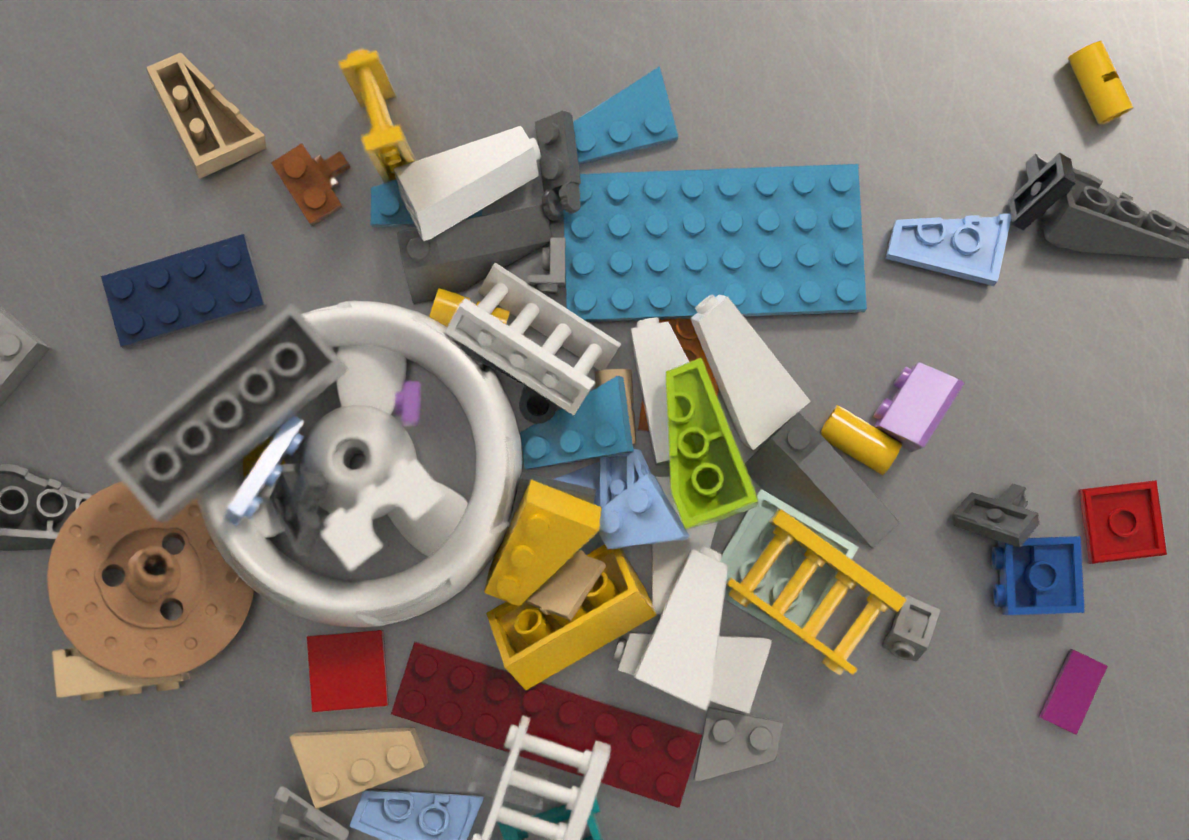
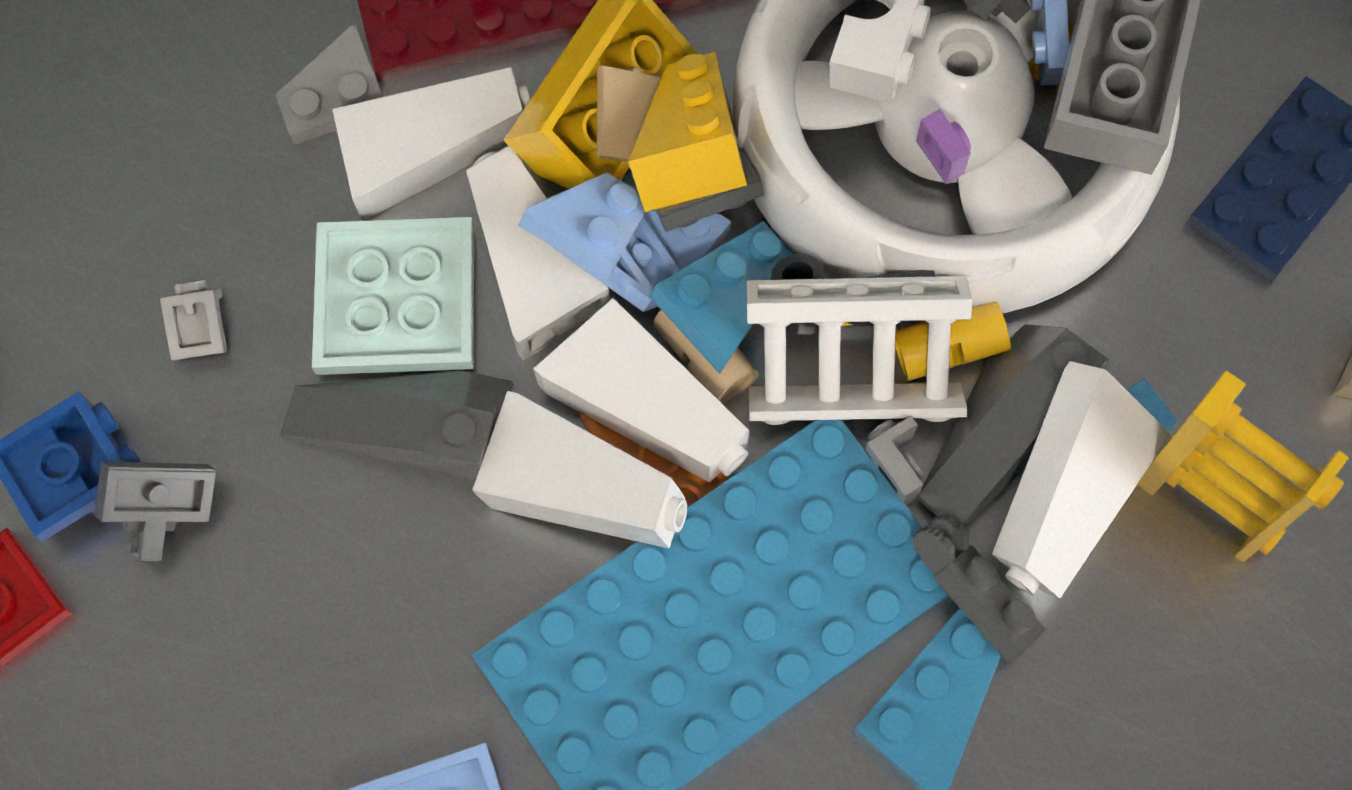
camera: 145 degrees right, 15 degrees down
dark orange hinge [271,143,351,226] -> none
white slope [634,546,728,710] -> none
lime wedge [665,358,758,530] -> none
yellow fence [726,509,907,676] -> none
yellow pin [820,405,902,476] -> none
slope [874,362,964,452] -> none

